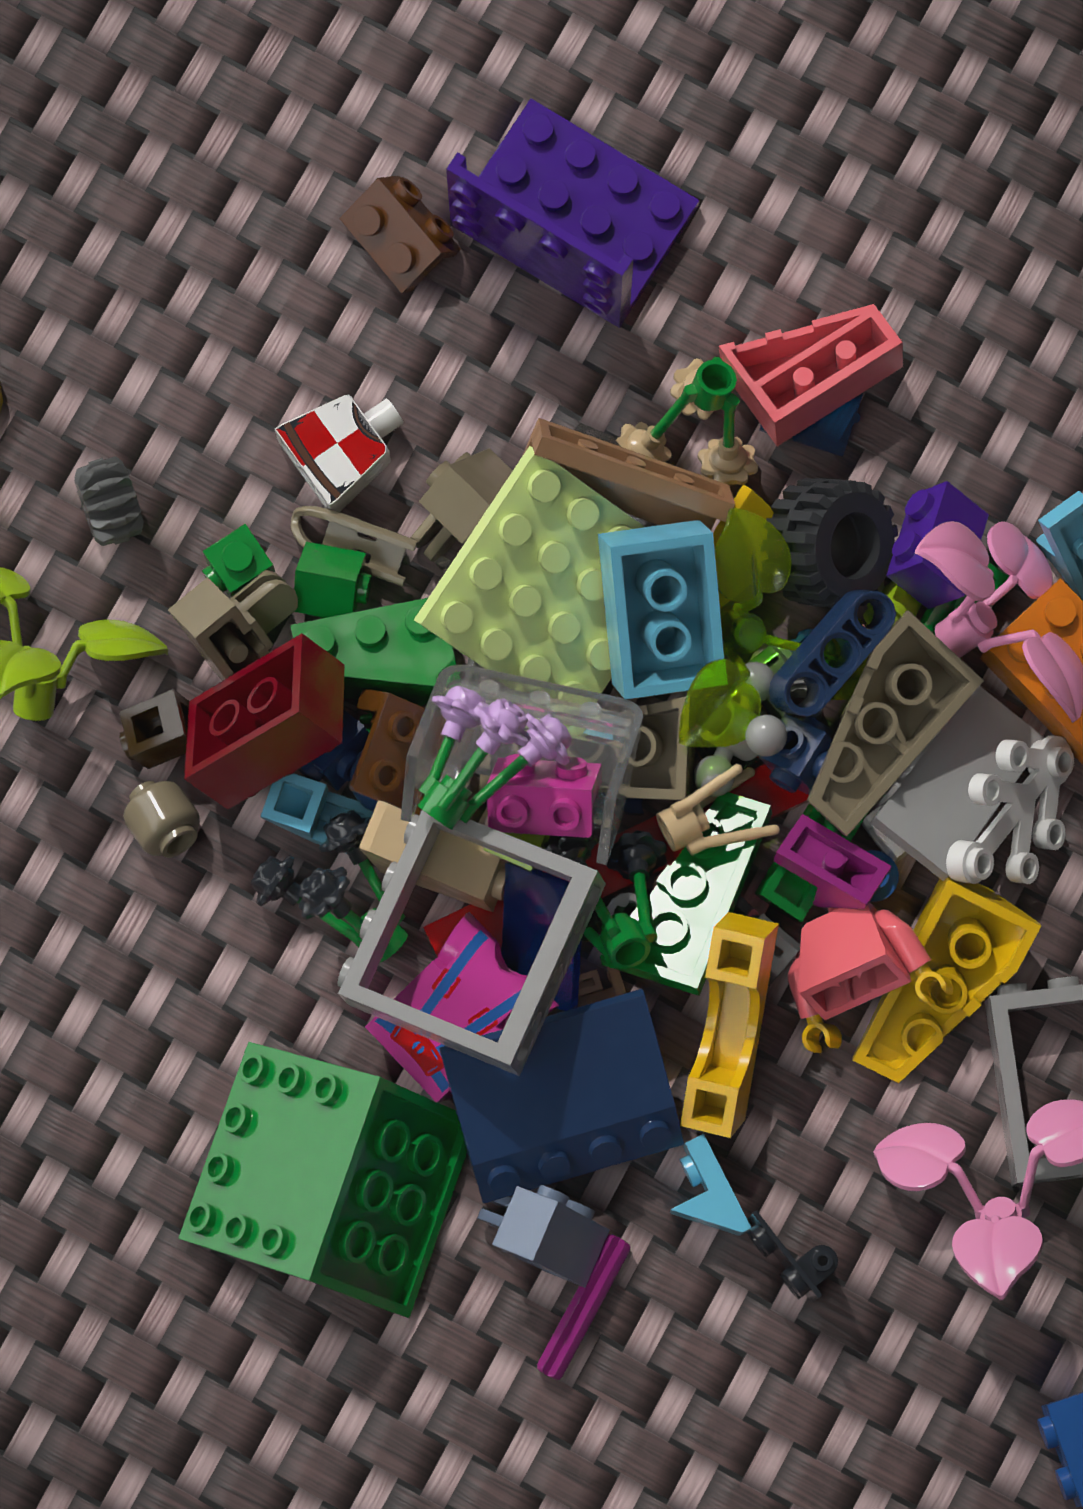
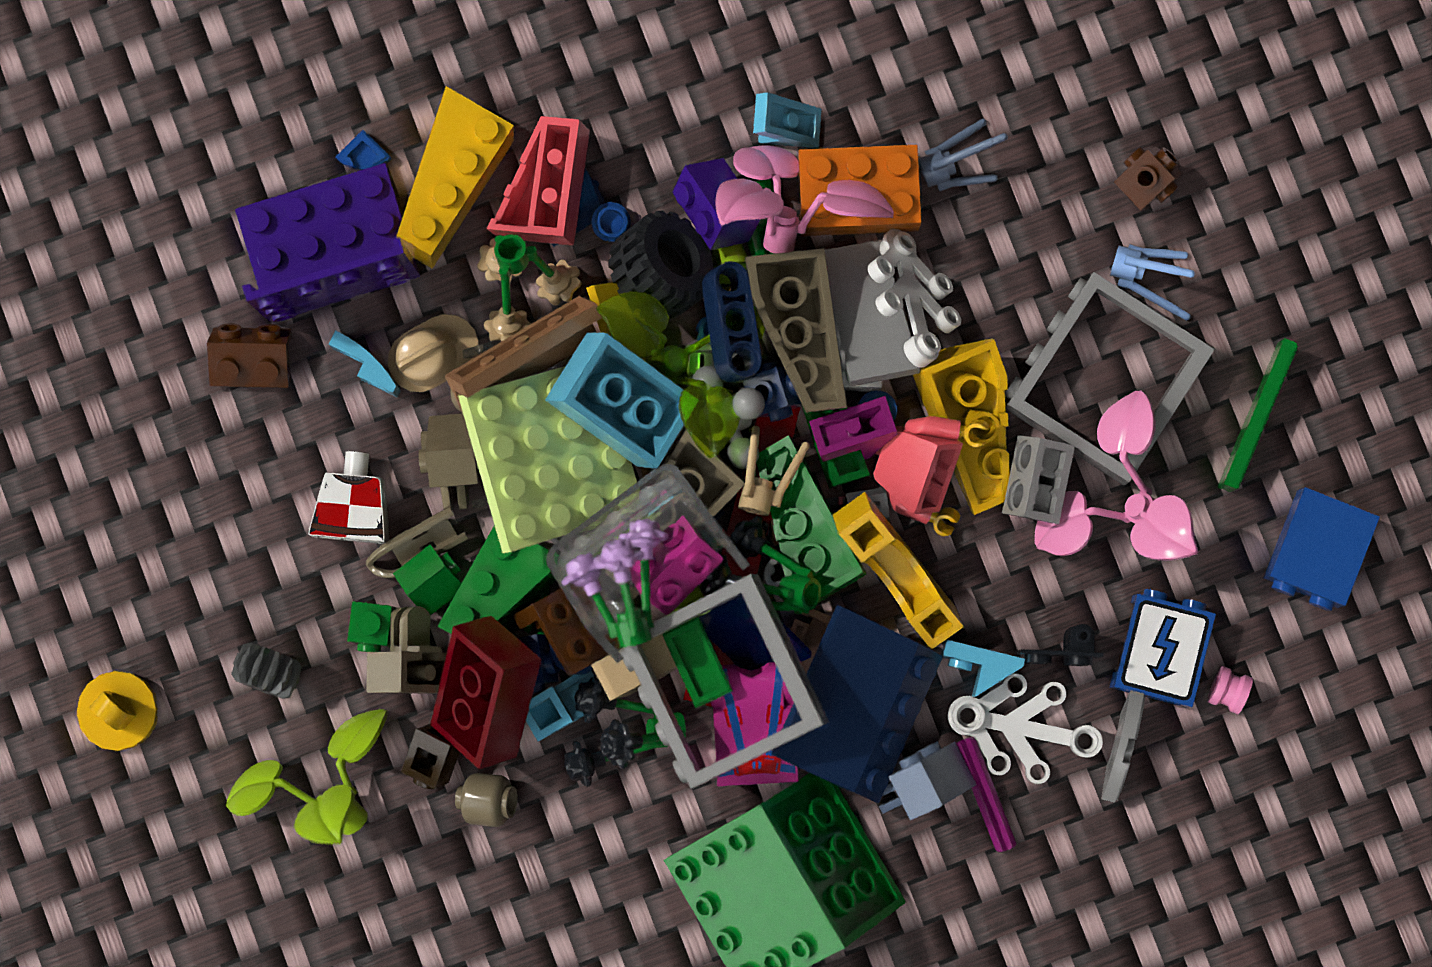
camera: 45 degrees left, 5 degrees up
none -> medium azure slope [329,330,401,397]
none -> blue tile [335,130,392,171]
none -> tan piece [388,314,479,392]
none -> yellow wedge [397,86,514,269]
none -> blue plate [591,202,631,242]
none -> green tile [662,617,733,708]
none -> white plant [948,673,1103,784]
none -> light grey brick [1002,436,1075,524]
none -> light grey tile [1101,690,1145,803]
none -> panel [1109,589,1216,708]
none -> bright pink wheel [1207,666,1253,714]

